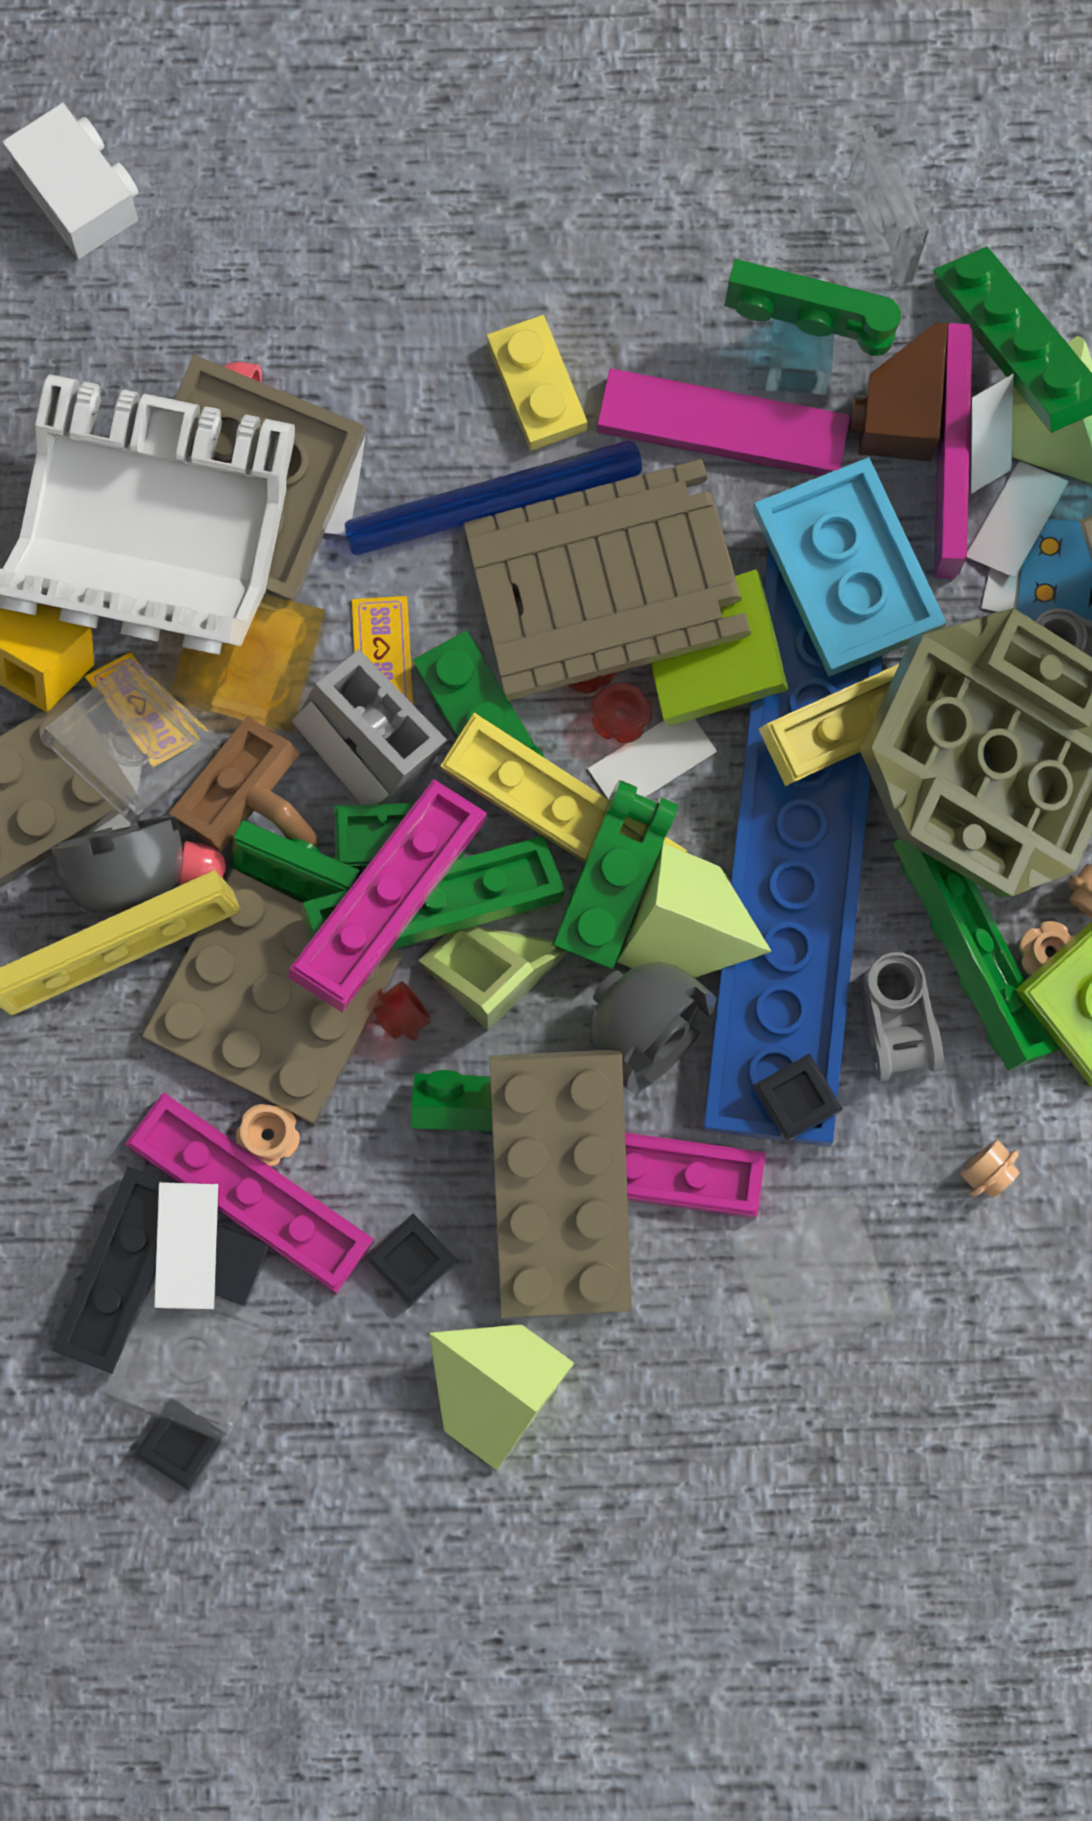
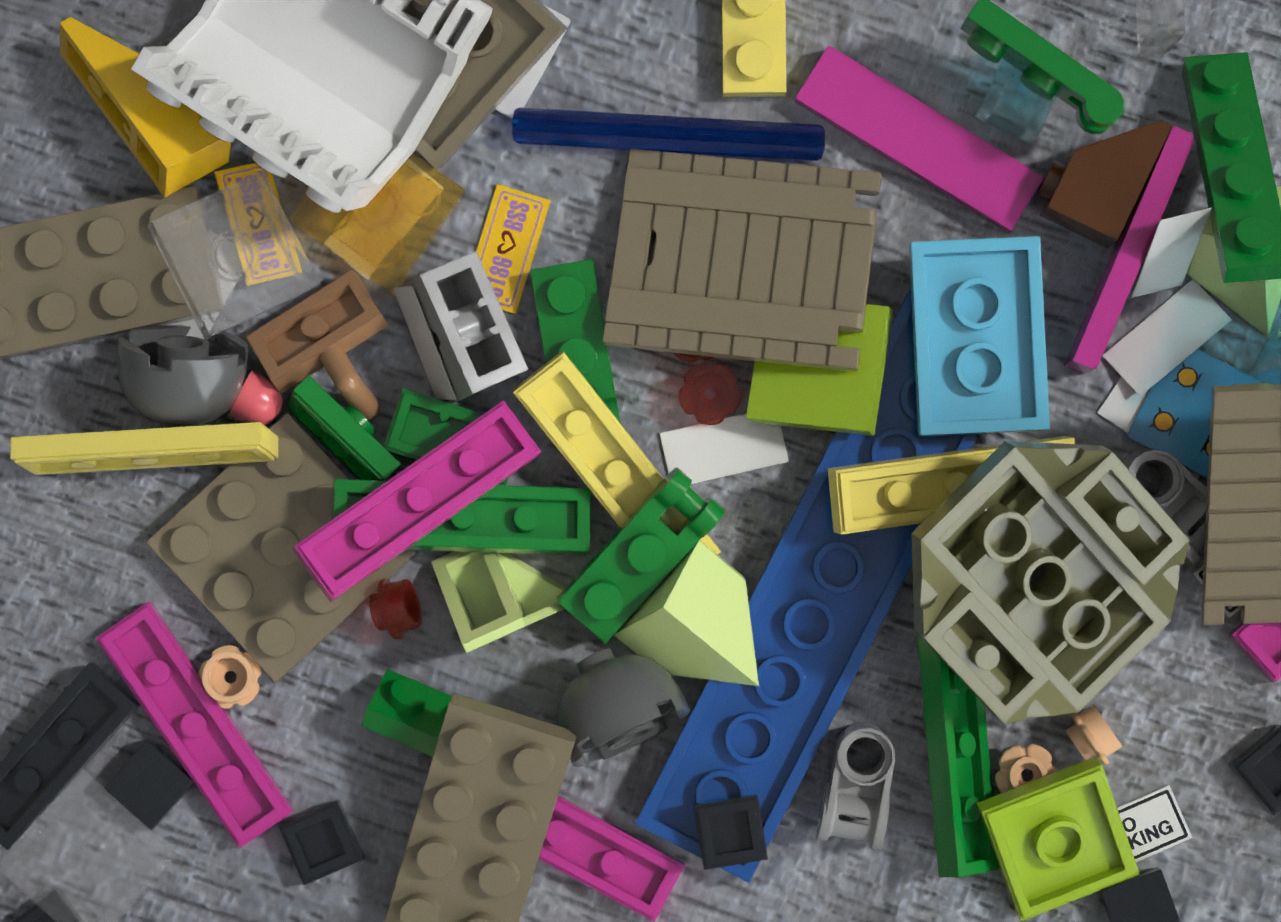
camera: 25 degrees right, 10 degrees up
white sticker [154,1183,218,1309] -> none

